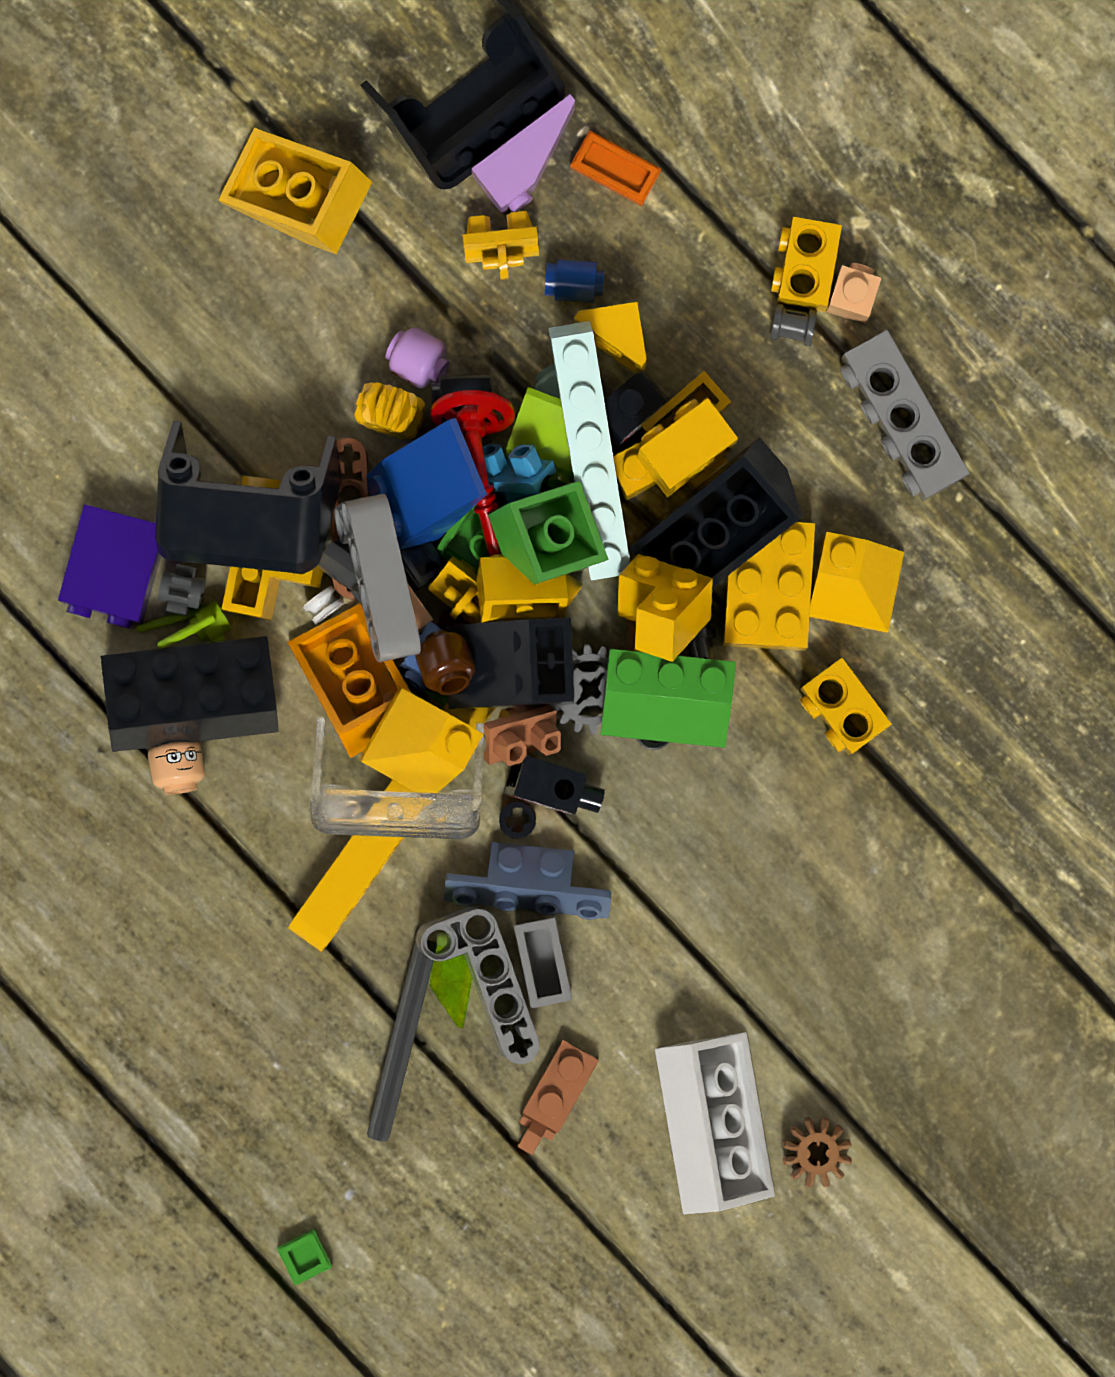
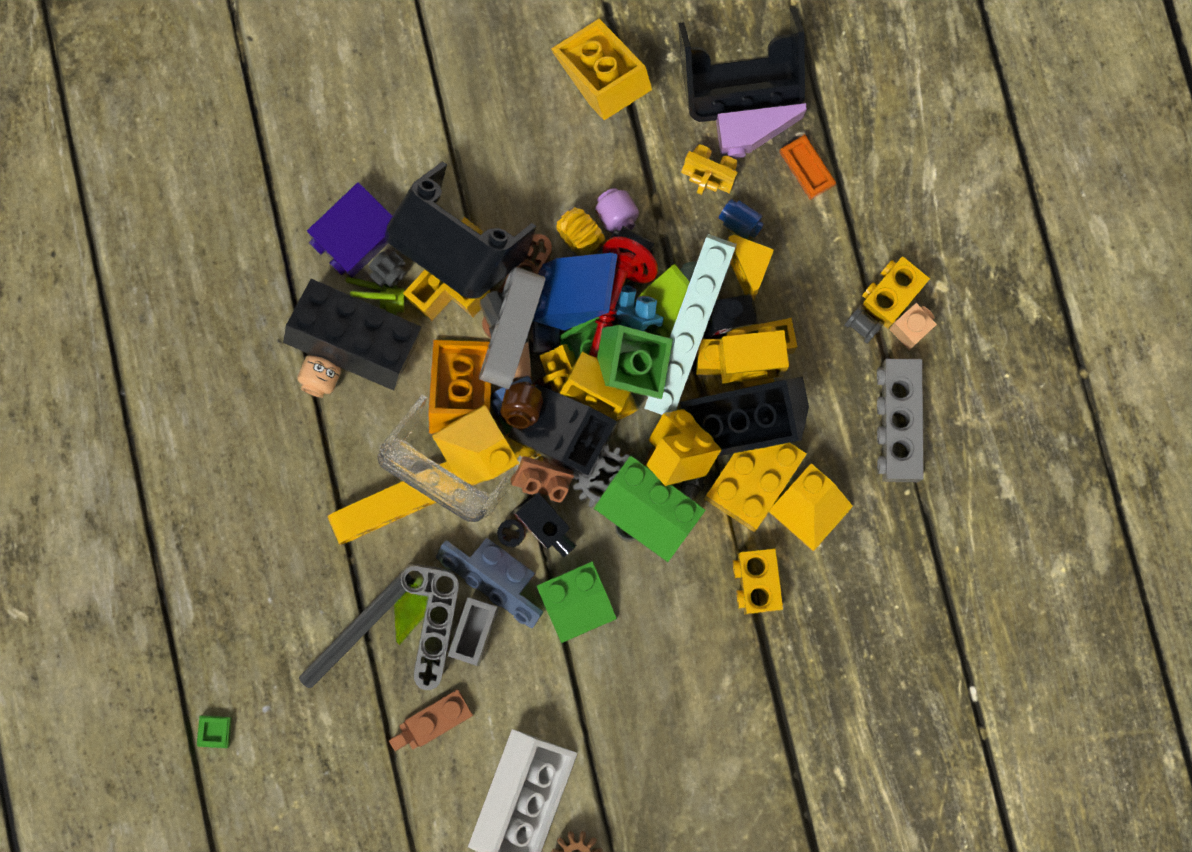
camera: 30 degrees right, 5 degrees down
white bush [303,586,345,624] -> none
none -> bright green slope [536,561,617,643]

